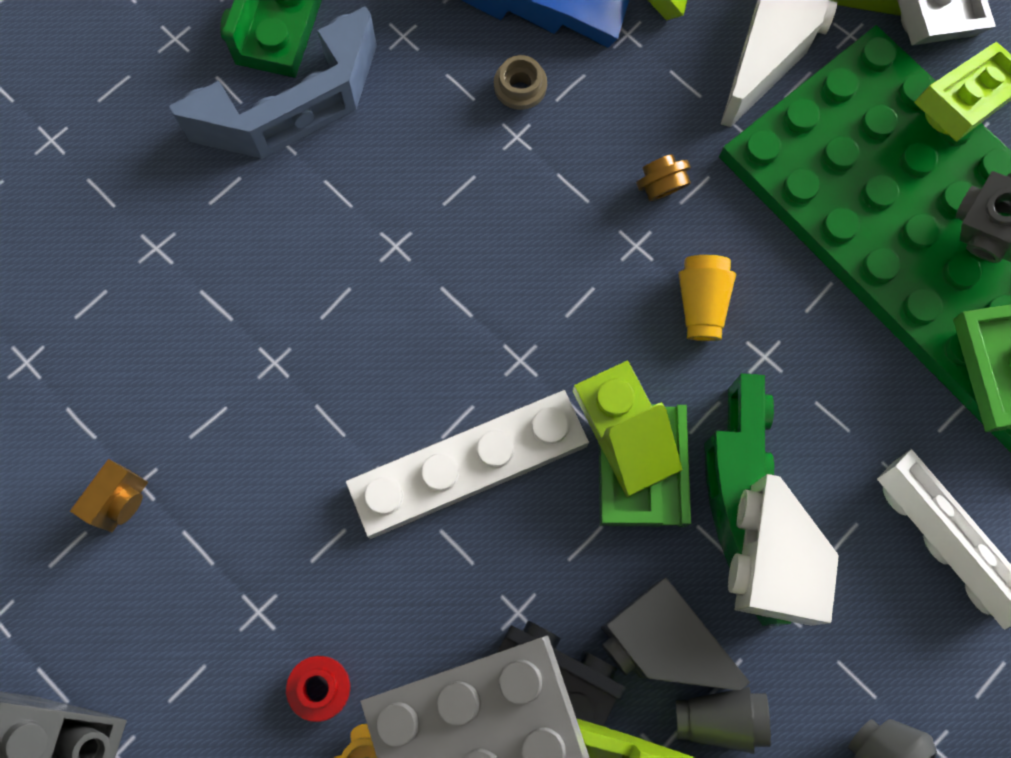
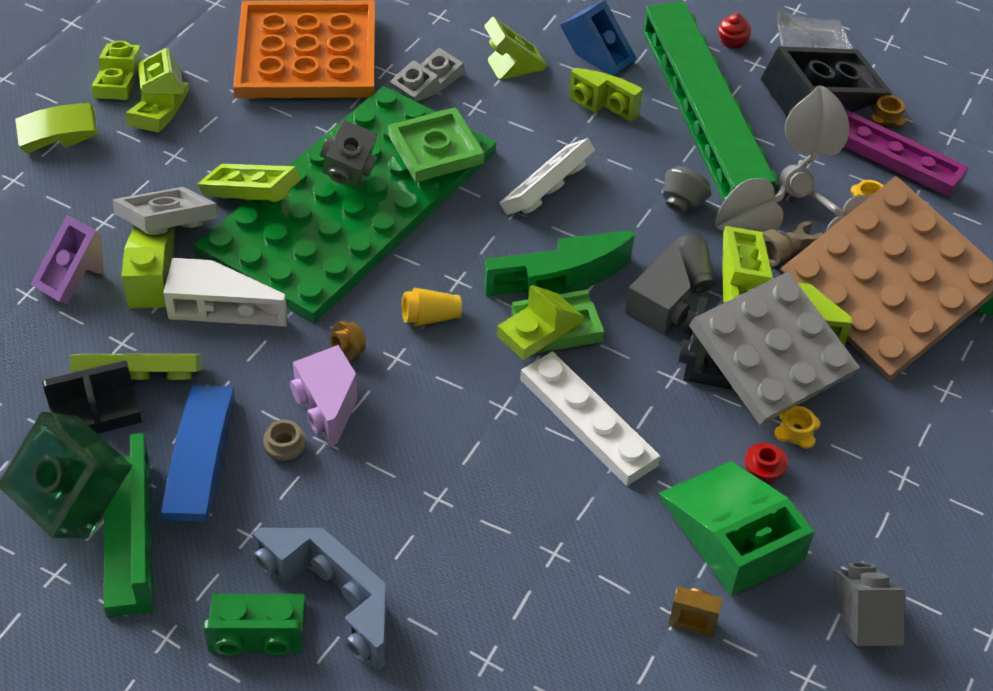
camera: 105 degrees left, 25 degrees down
white slope [728,474,839,626] -> none
none -> lavender slope [290,345,358,447]
none -> green slope [658,461,815,596]

